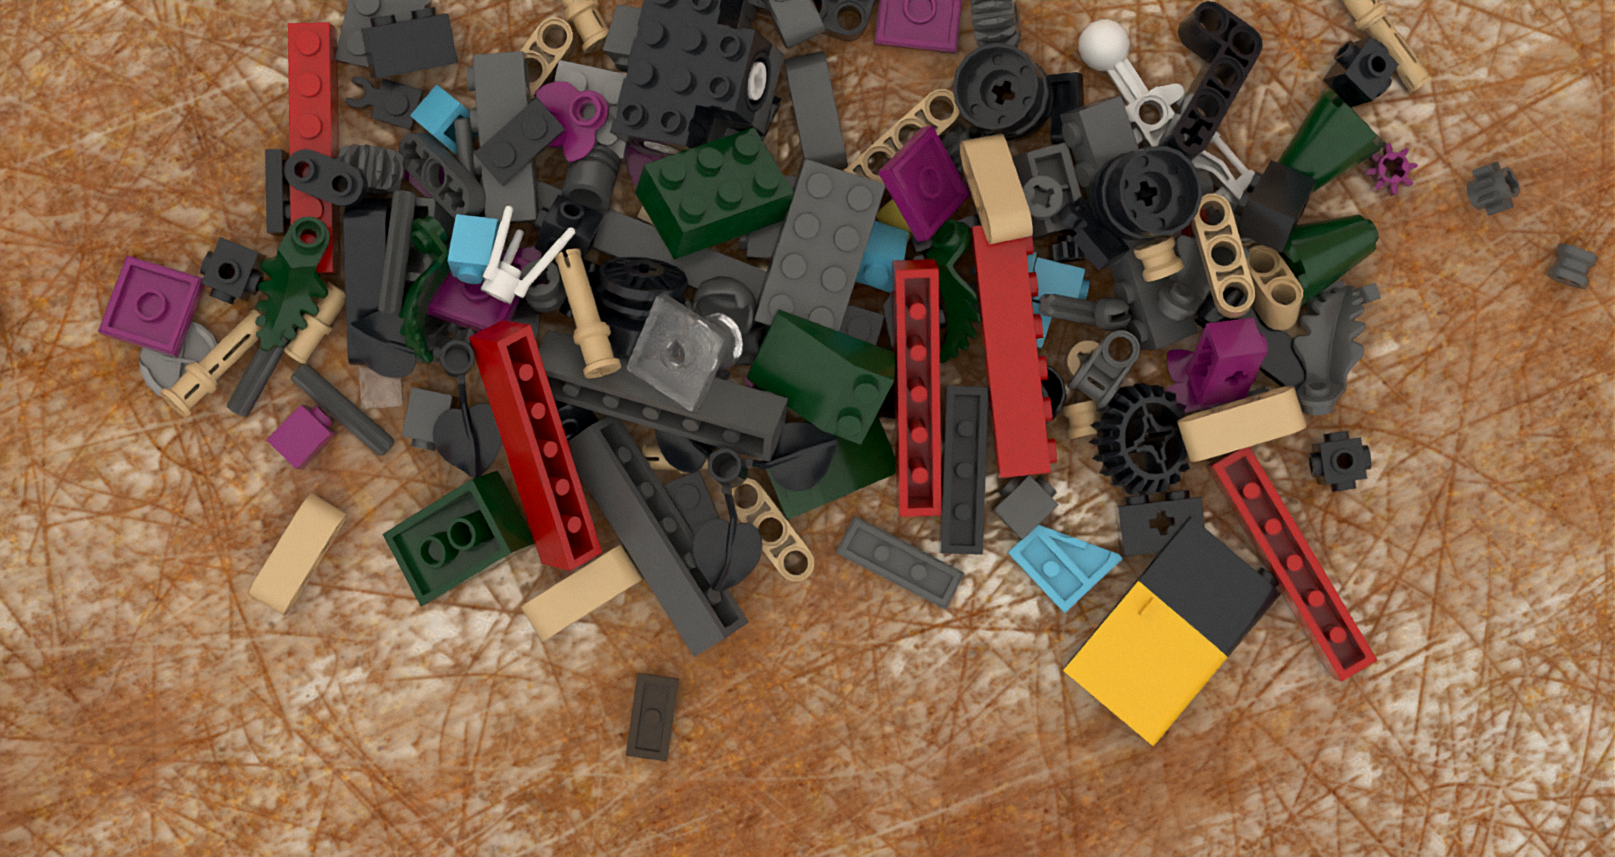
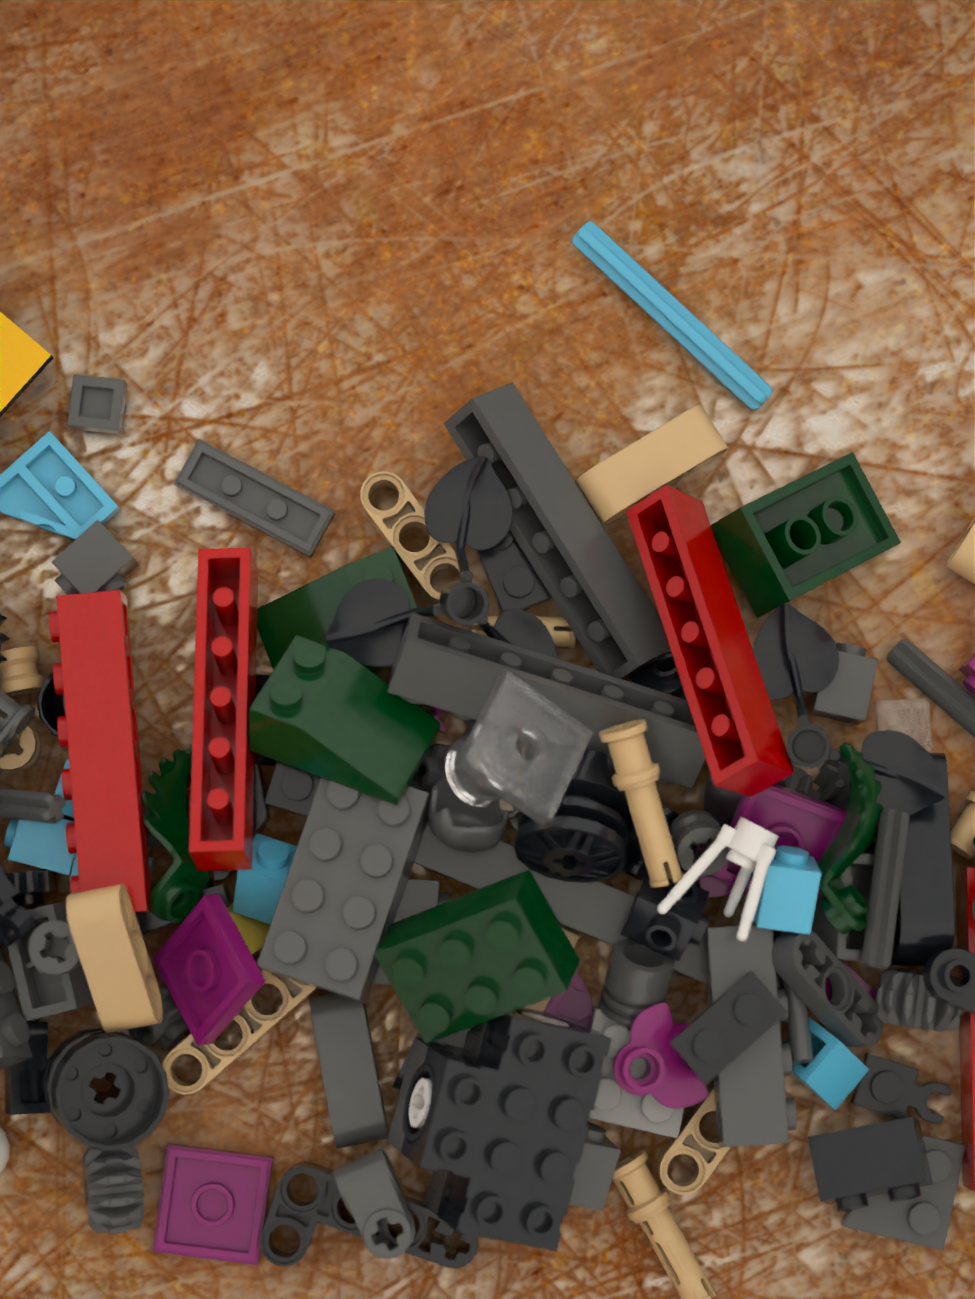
camera: 175 degrees right, 5 degrees down
dark brown plate [626,672,679,762] -> none
black brick [939,386,989,555] -> none
none -> dark grey plate [67,374,127,434]
none -> medium azure axle [572,221,773,411]

